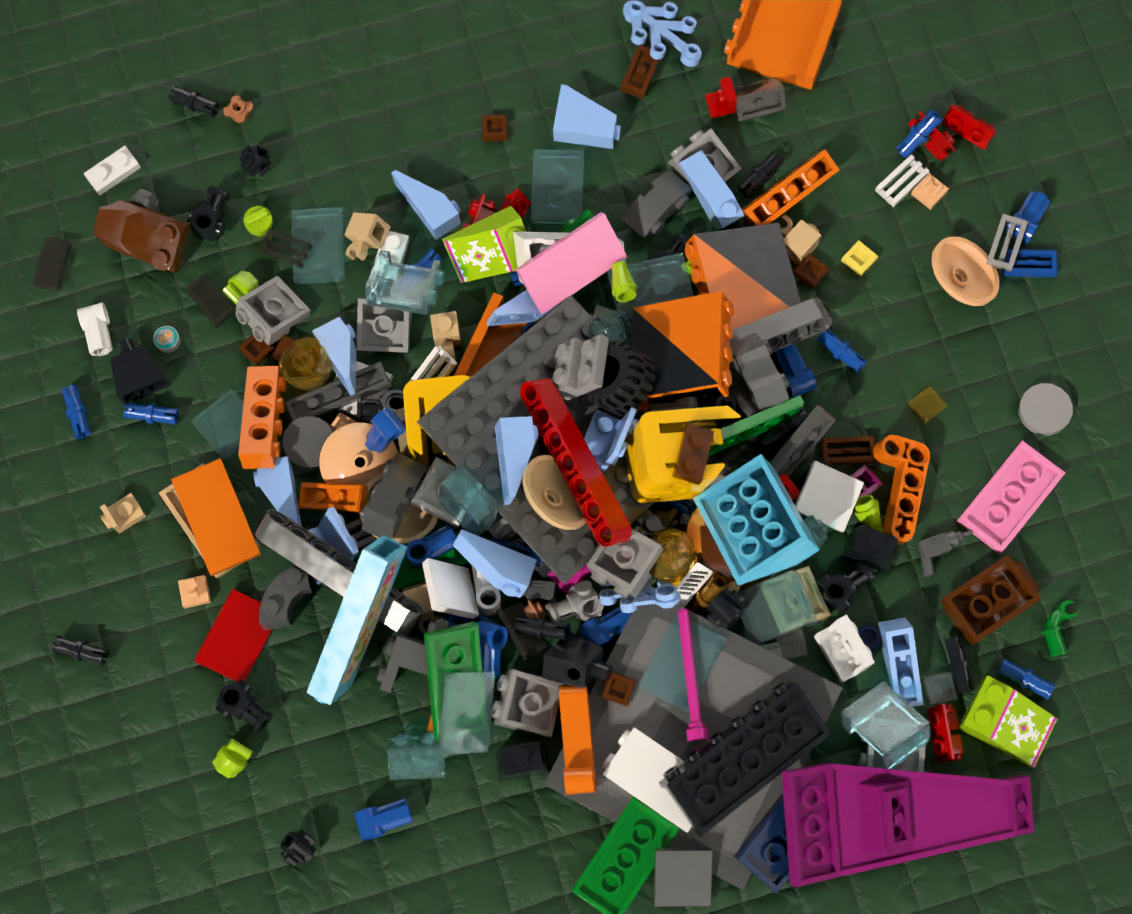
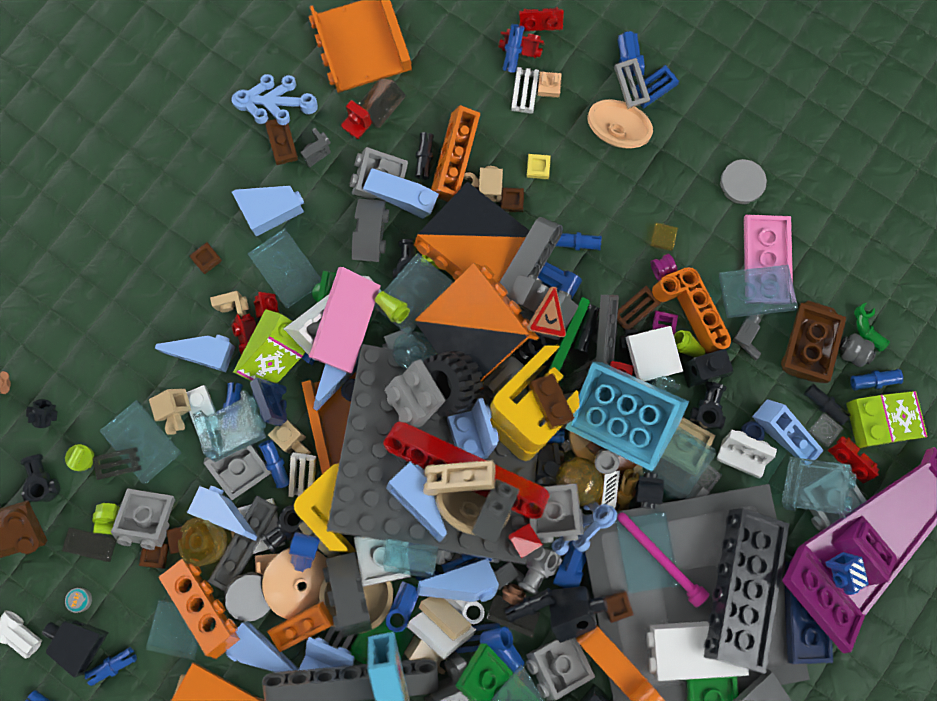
camera: 40 degrees left, 5 degrees up
none -> tan bracket [210,291,249,317]
none -> dark blue wing [250,377,287,426]
none -> blue pin [259,439,289,488]
none -> dark grey bracket [301,128,331,167]
none -> tan tile [419,597,472,641]
none -> tan plate [423,461,495,496]
none -> dark grey brick [471,479,519,544]
none -> slope [508,524,543,558]
none -> piece [527,287,566,337]
none -> light grey tile [594,448,620,474]
none -> magenta wheel [651,254,678,281]
none -> clear light blue tile [719,265,798,318]
none -> blue brick [826,552,869,595]
none -> dark grey piece [839,334,876,367]

